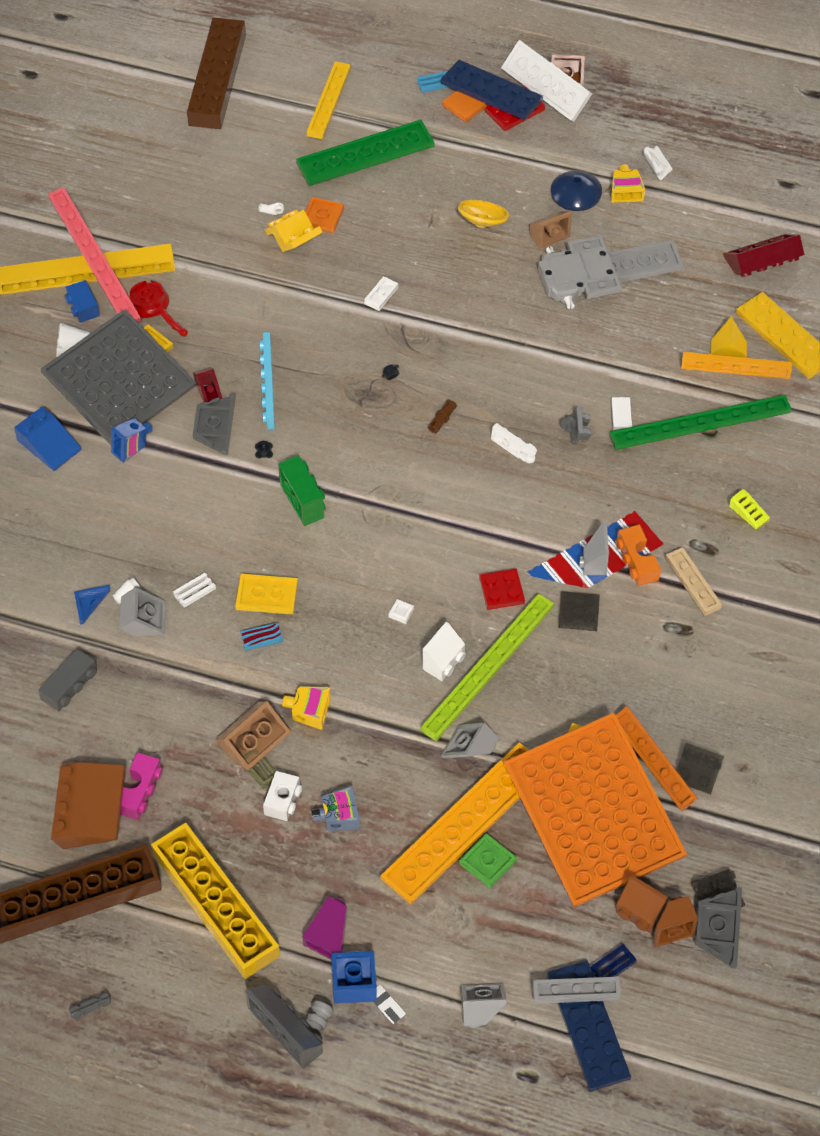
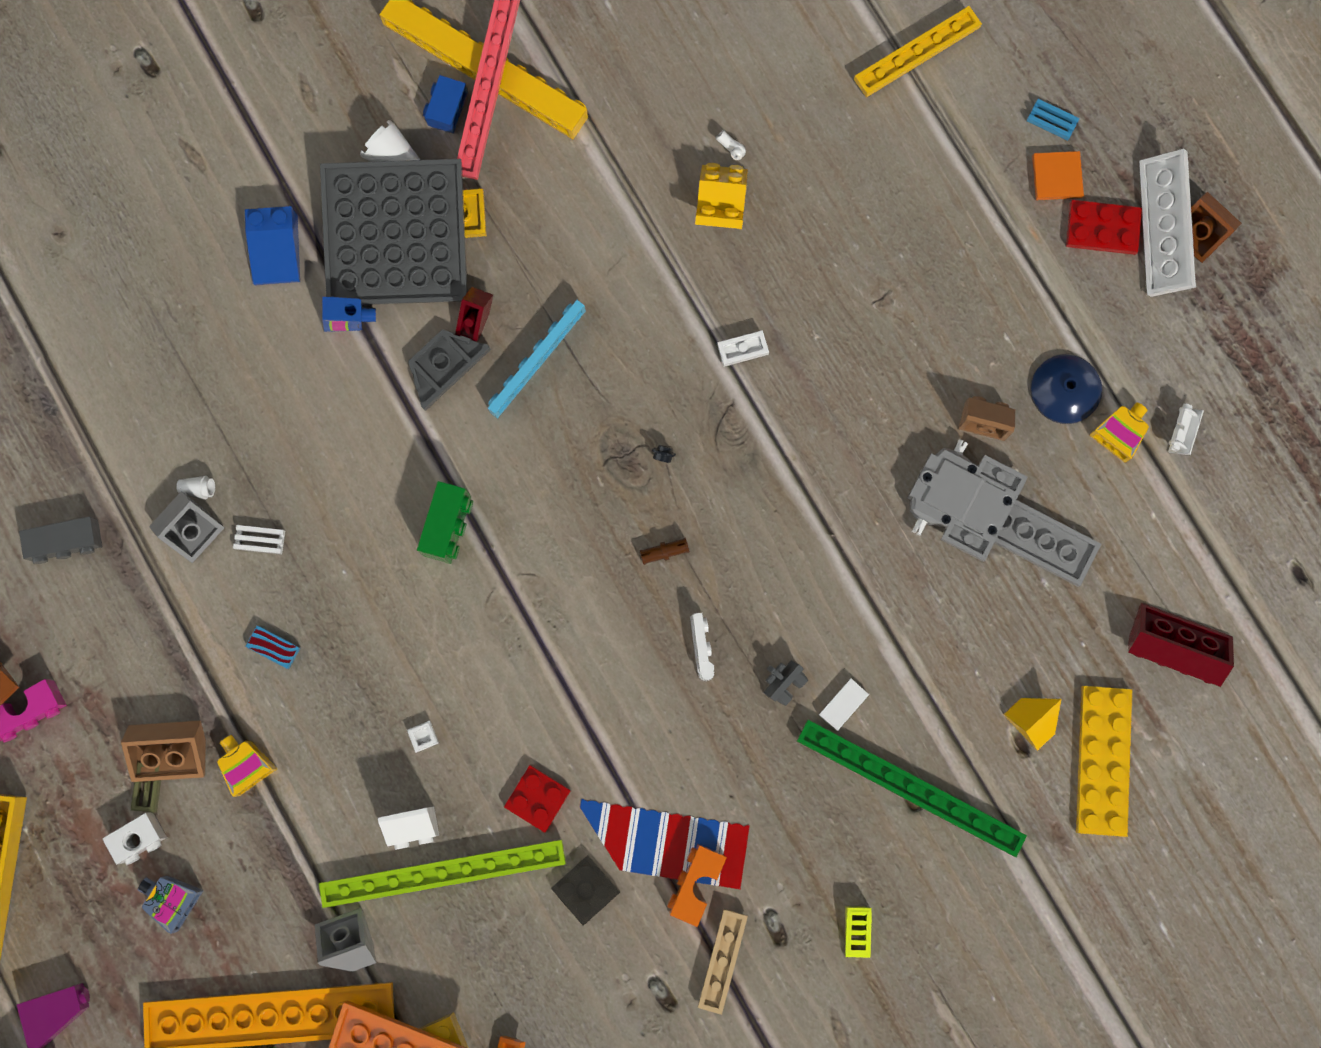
camera: 45 degrees right, 25 degrees up
blue tile [74,585,110,625] -> none
red piece [129,280,188,337] -> none
yellow plate [235,574,298,615] -> none
black plate [255,441,273,459] -> none
green plate [296,119,435,186] -> none
orange tile [305,197,345,233] -> none
dark blue plate [441,60,543,120] -> none
yellow dish [458,200,510,228] -> none
light grey slope [579,522,609,575] -> none
light orange plate [681,352,792,379] -> none

